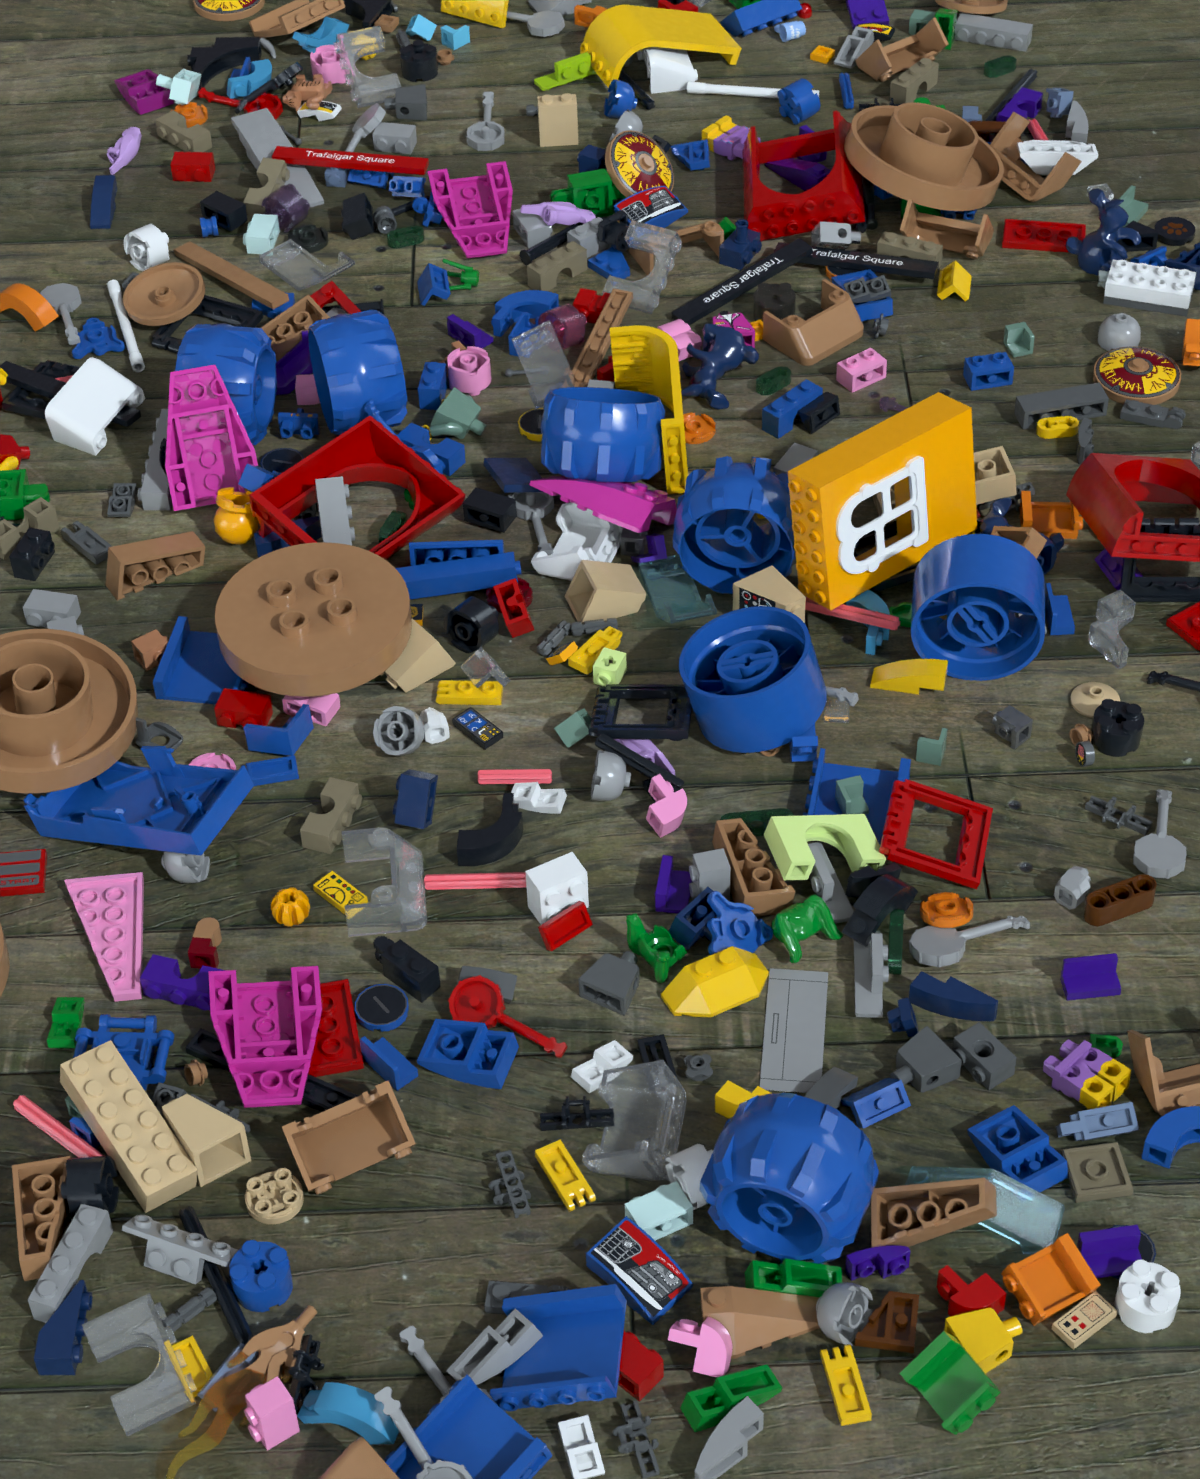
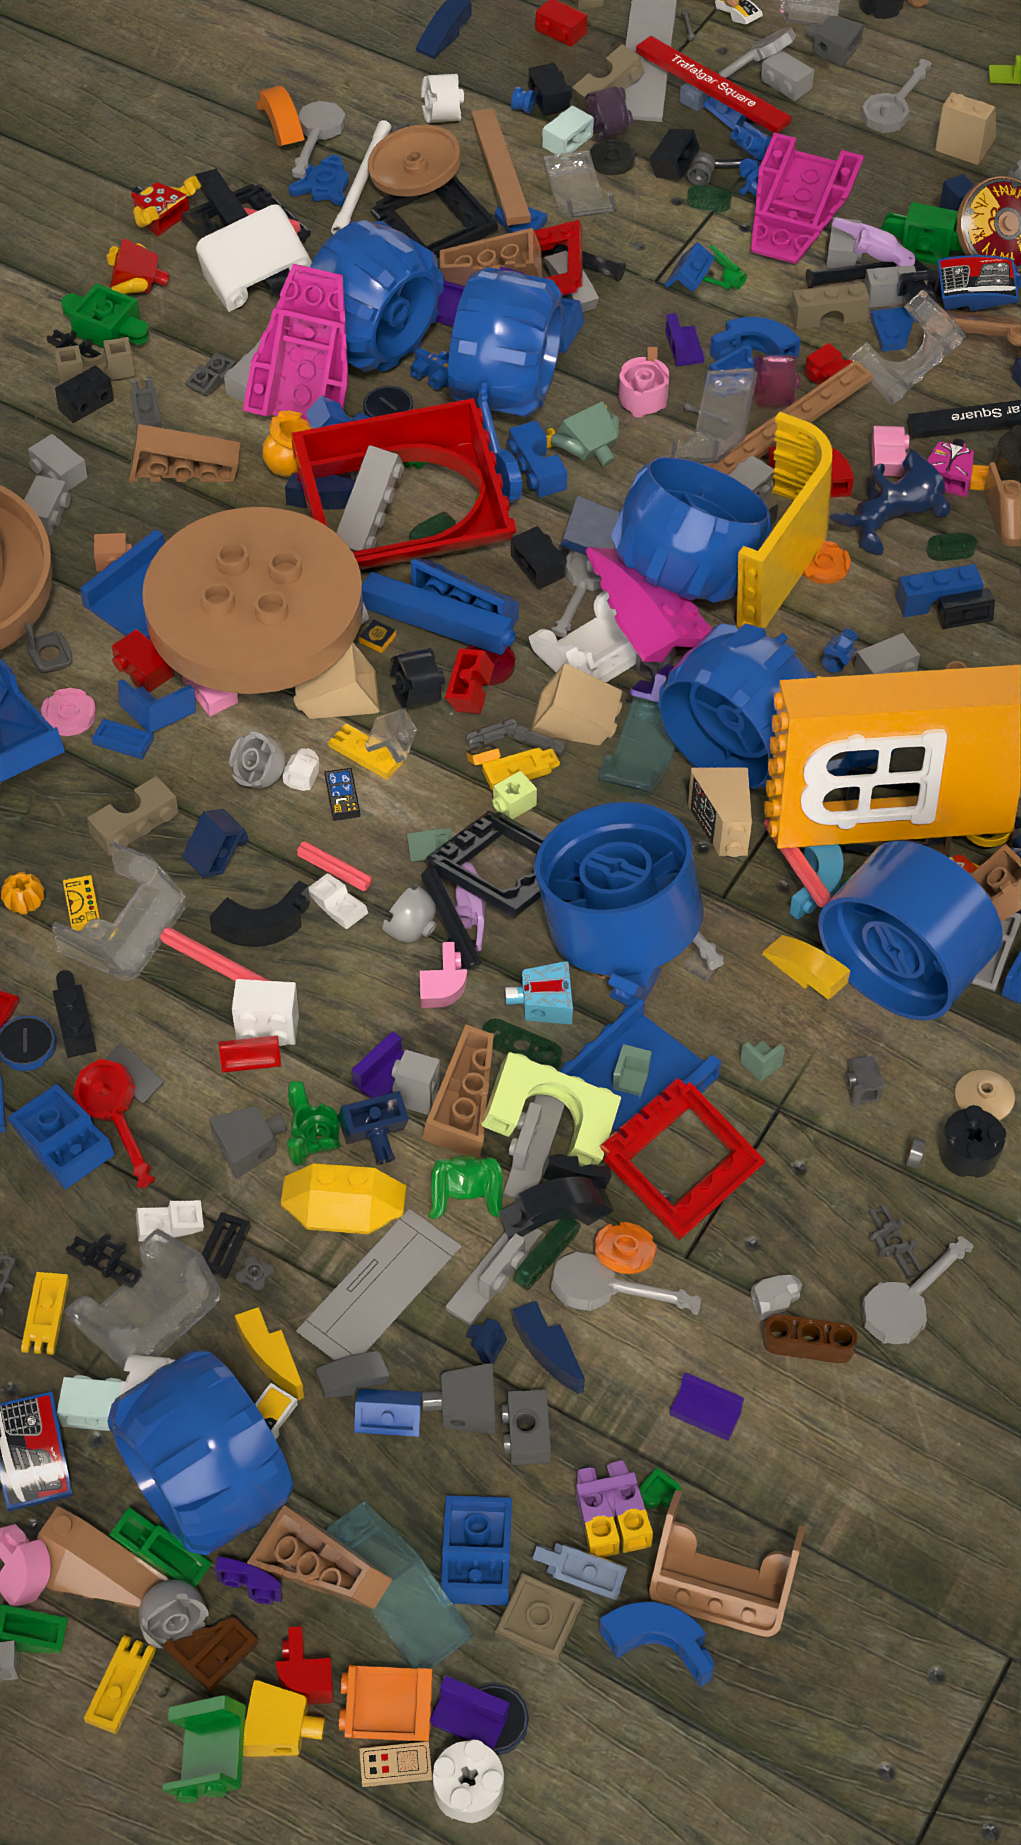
camera: 30 degrees right, 10 degrees up
blue brick [418,362,448,410] -> none
blue tile [707,891,773,955] -> none
medium nougat plate [1070,724,1093,746] -> none
none -> medium azure torso [505,961,573,1024]

